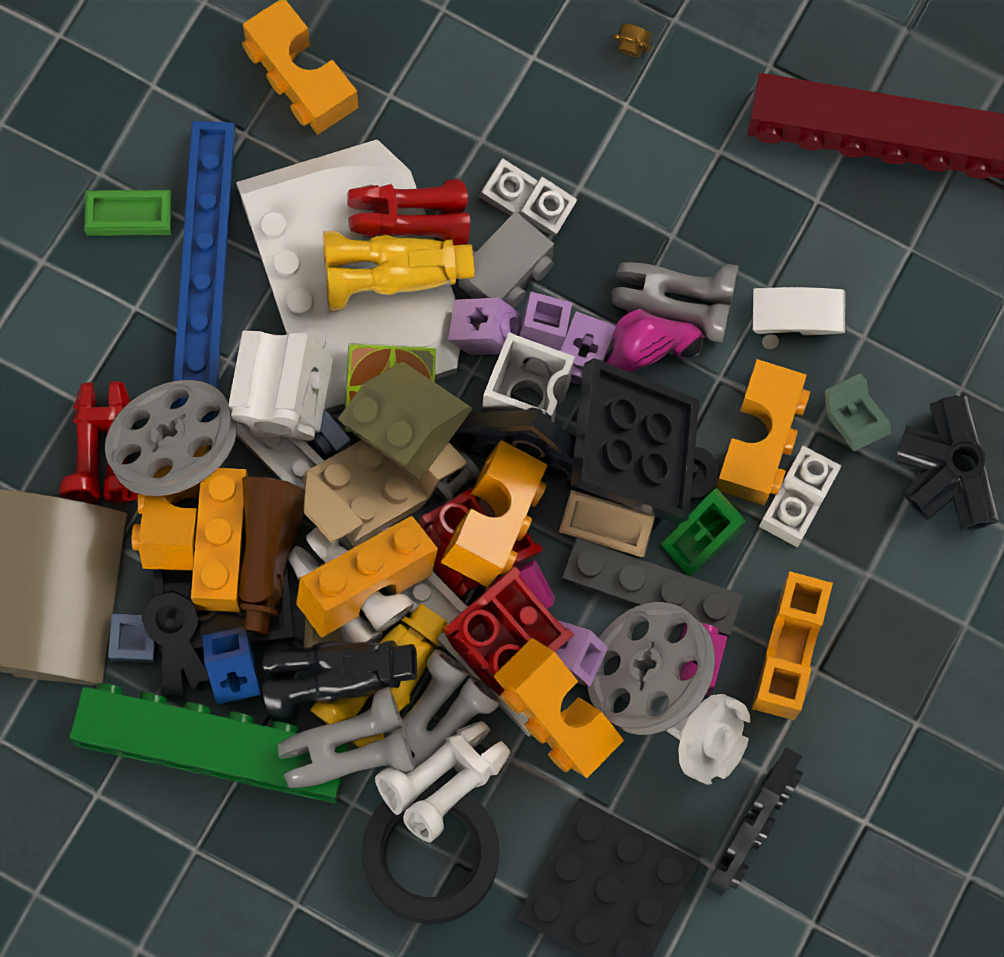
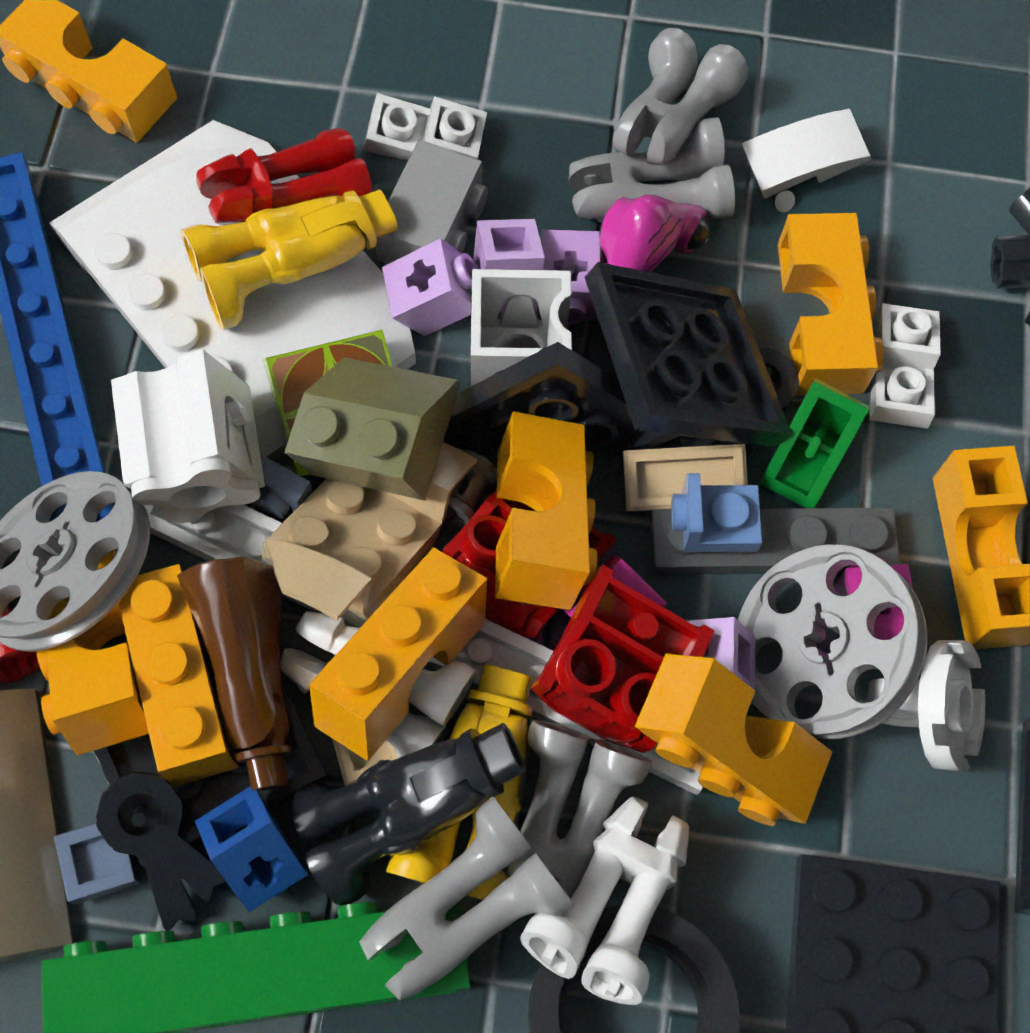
camera: 20 degrees left, 5 degrees down
sand green bracket [825,373,892,452] -> none
none -> light grey piece [612,28,748,165]
none -> medium blue bracket [671,473,762,552]

